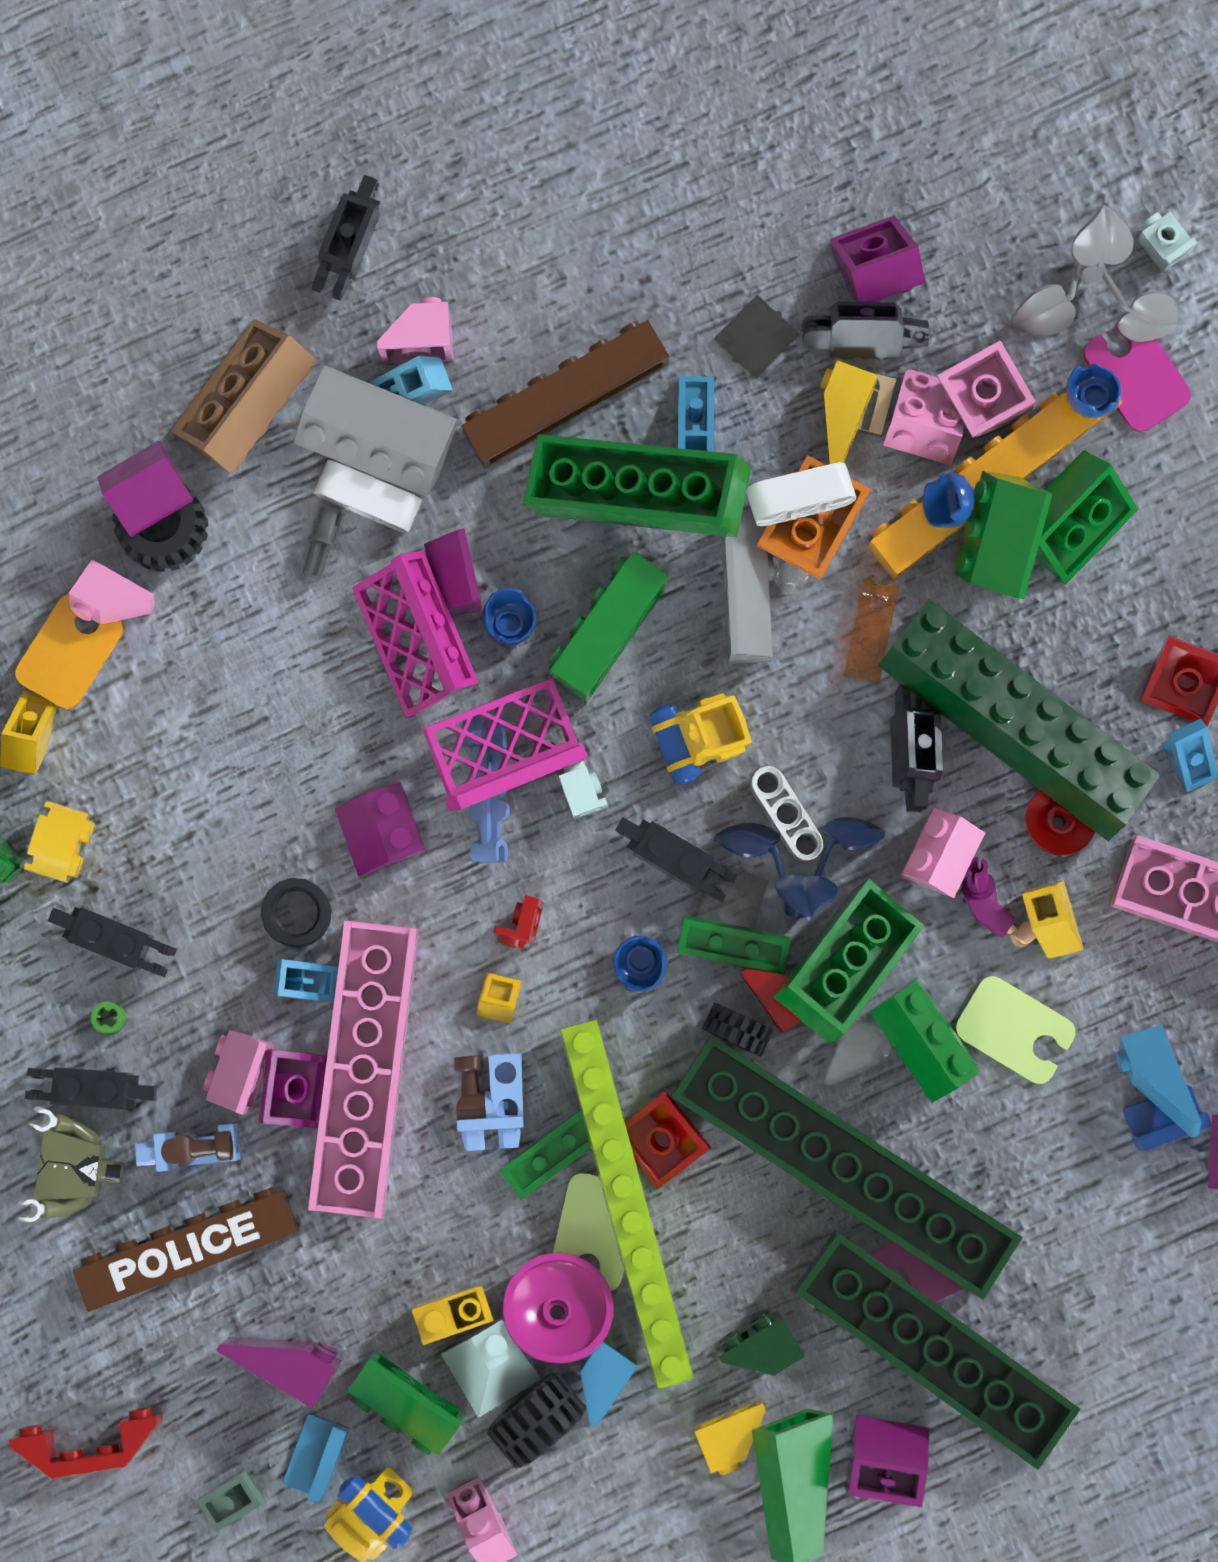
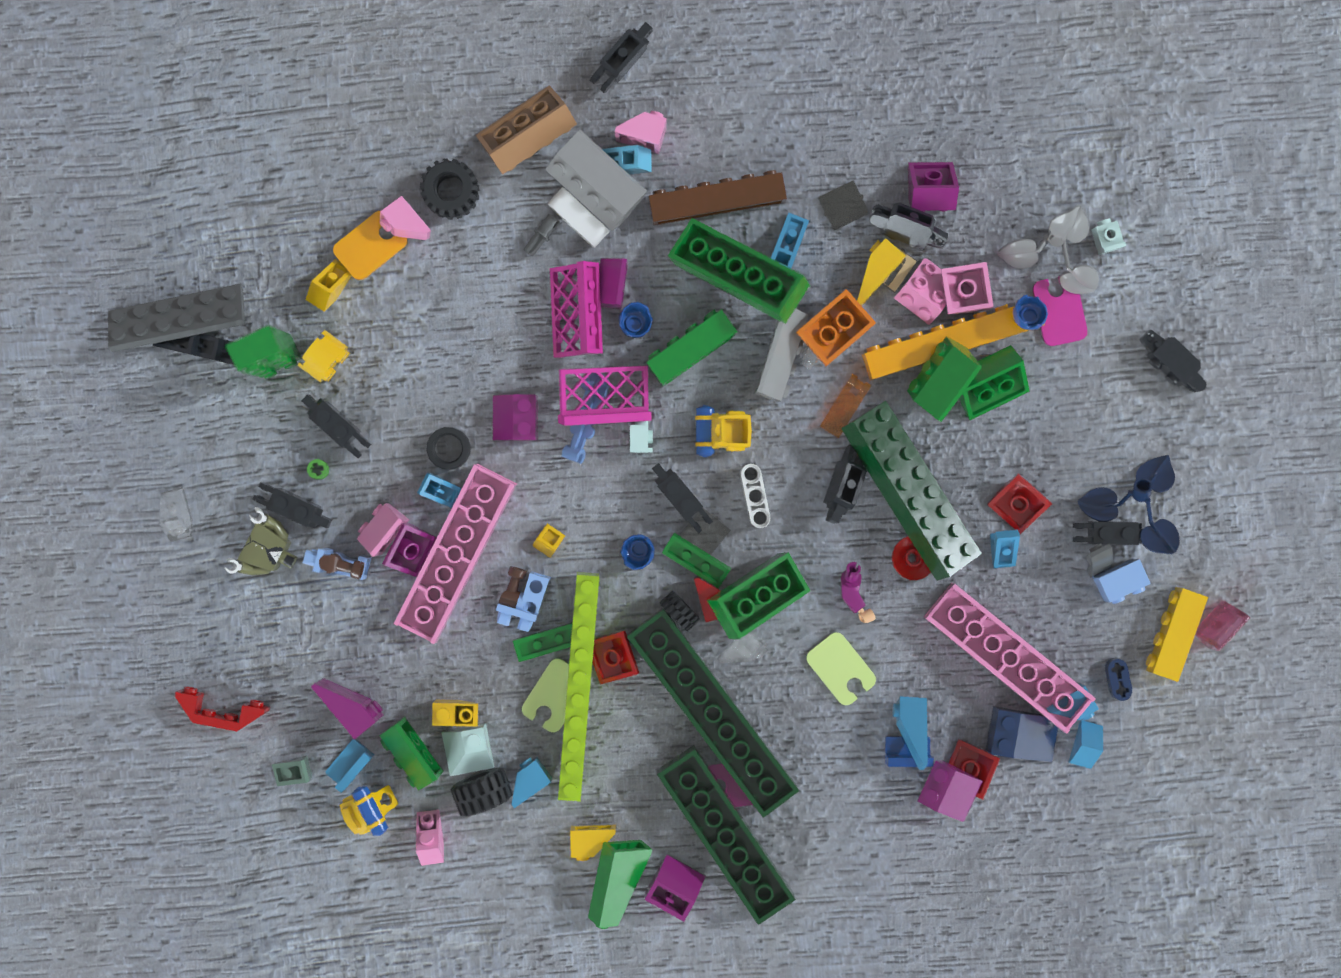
camera: 20 degrees right, 5 degrees up
reddish brown brick [72,1187,299,1312] -> none
magenta slope [97,440,194,537] -> none
red bracket [493,895,544,950] -> none
dark pink dish [503,1253,614,1365] -> none
dark blue plant [714,817,886,920] -> none
dark green slope [715,1310,805,1376] -> none
white beam [746,463,856,526] -> none
green slope [869,977,980,1103] -> none
bright pink slope [899,808,985,898] -> none
blue hair [923,472,975,528] -> none
yellow slope [1022,880,1084,959] -> none

